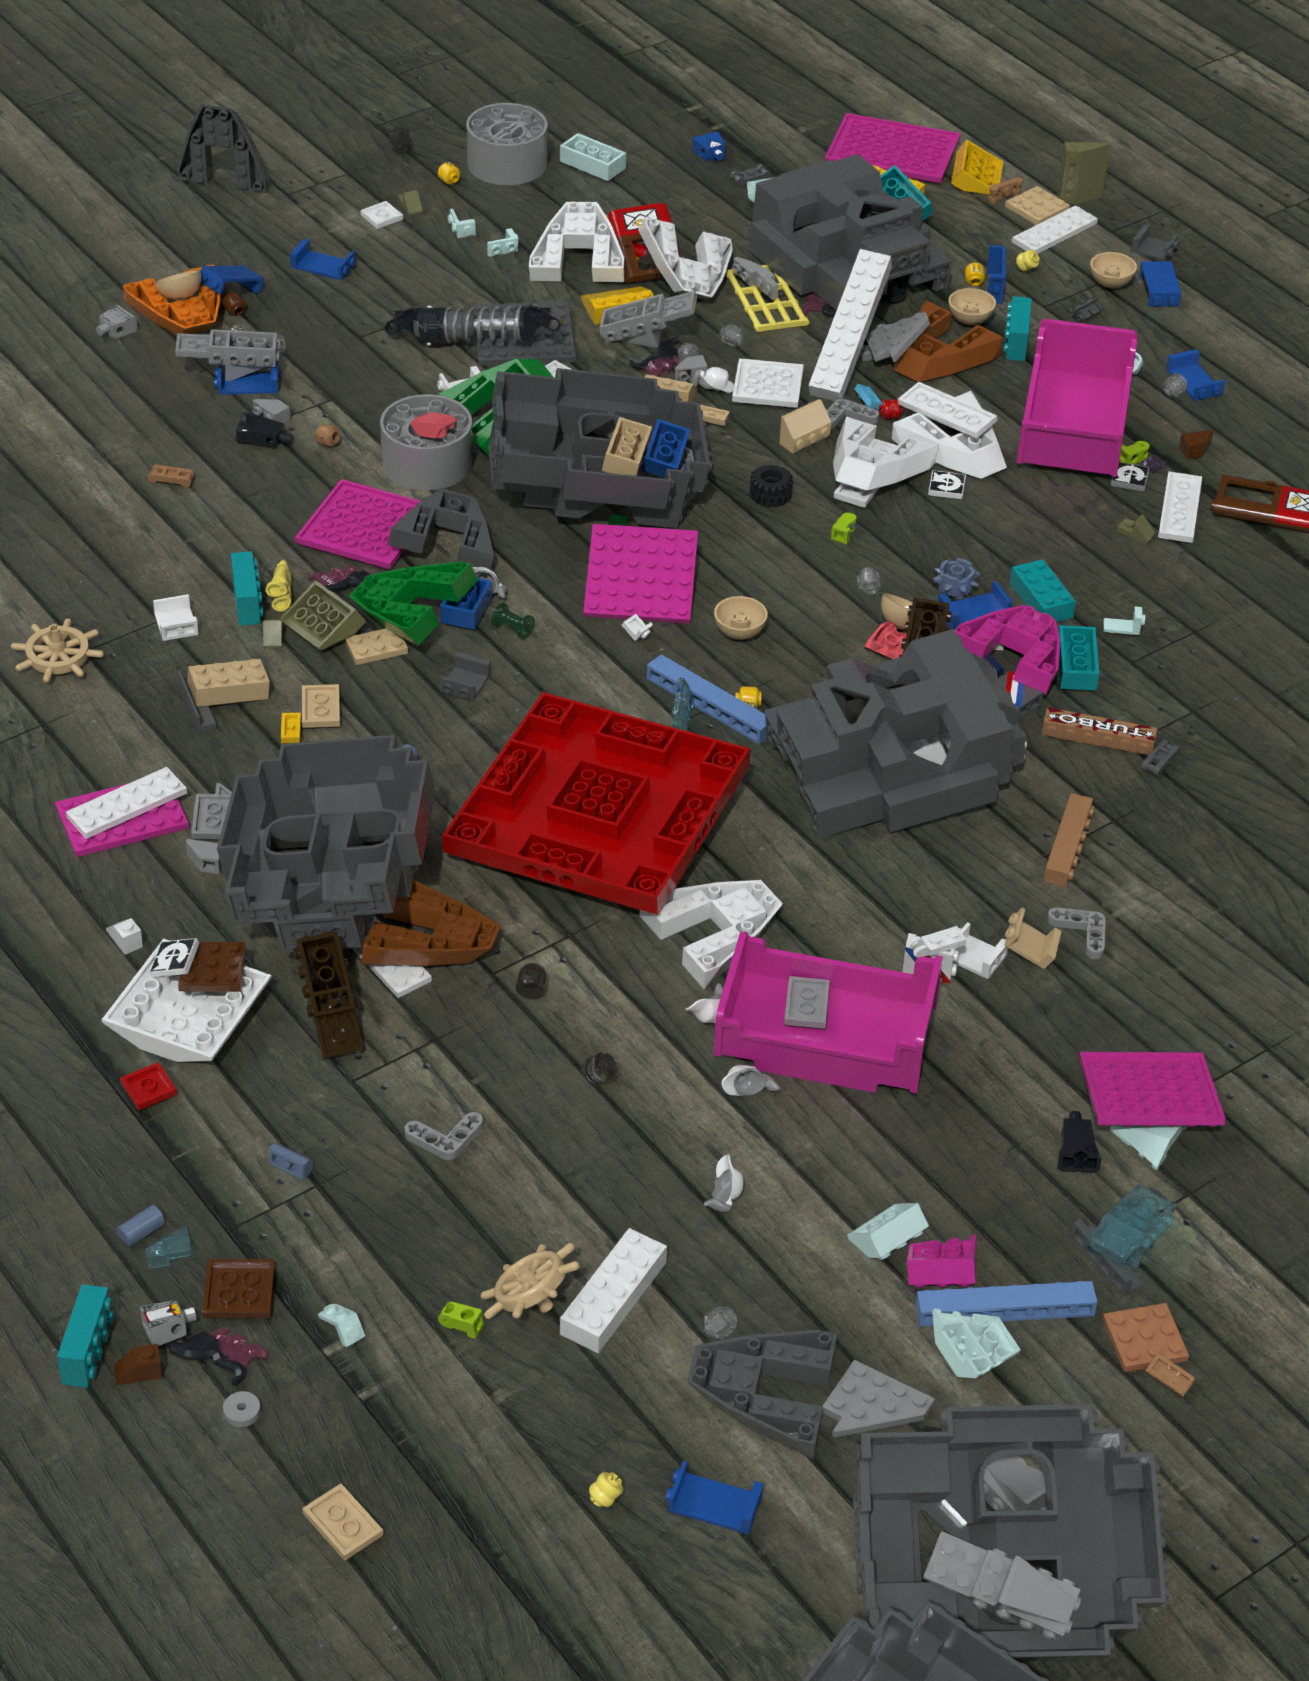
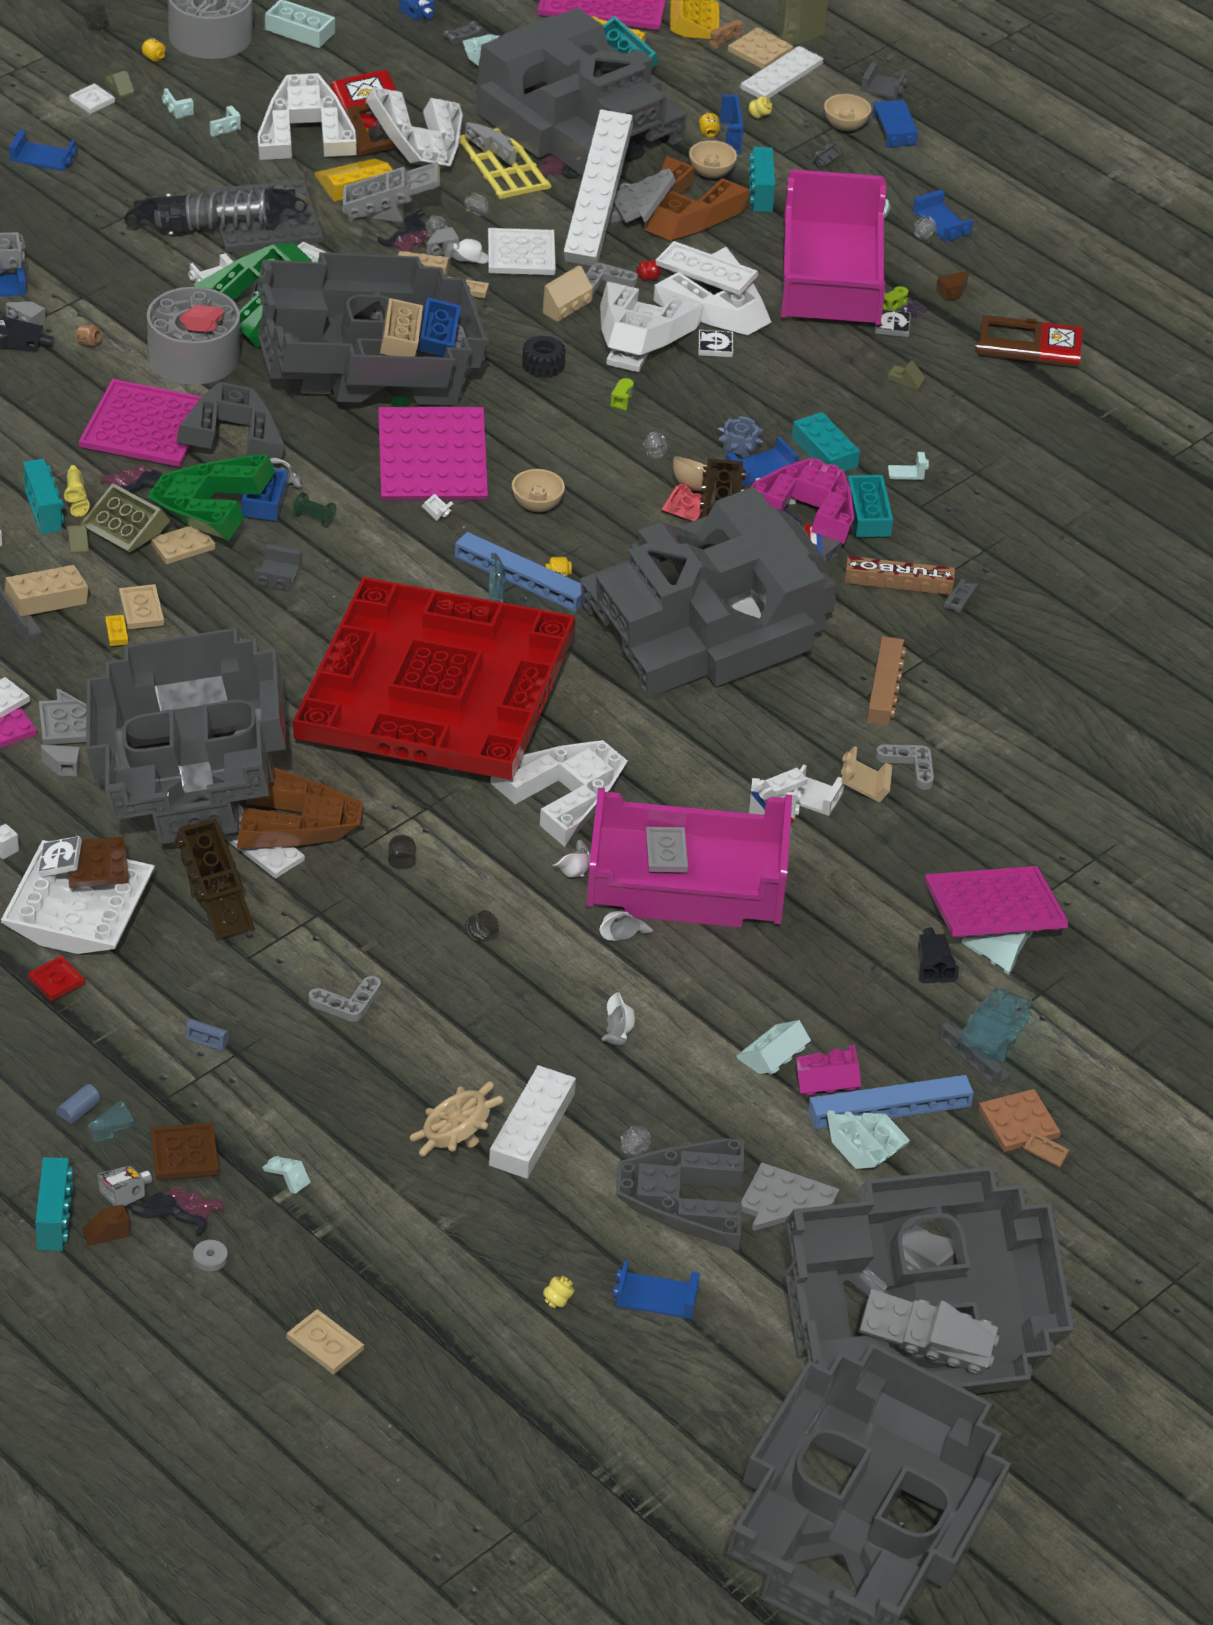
camera: 10 degrees left, 0 degrees up
lime leg [438,1302,485,1339] -> none
medium azure plate [855,384,882,410] -> none
white plate [1158,472,1202,543] -> none

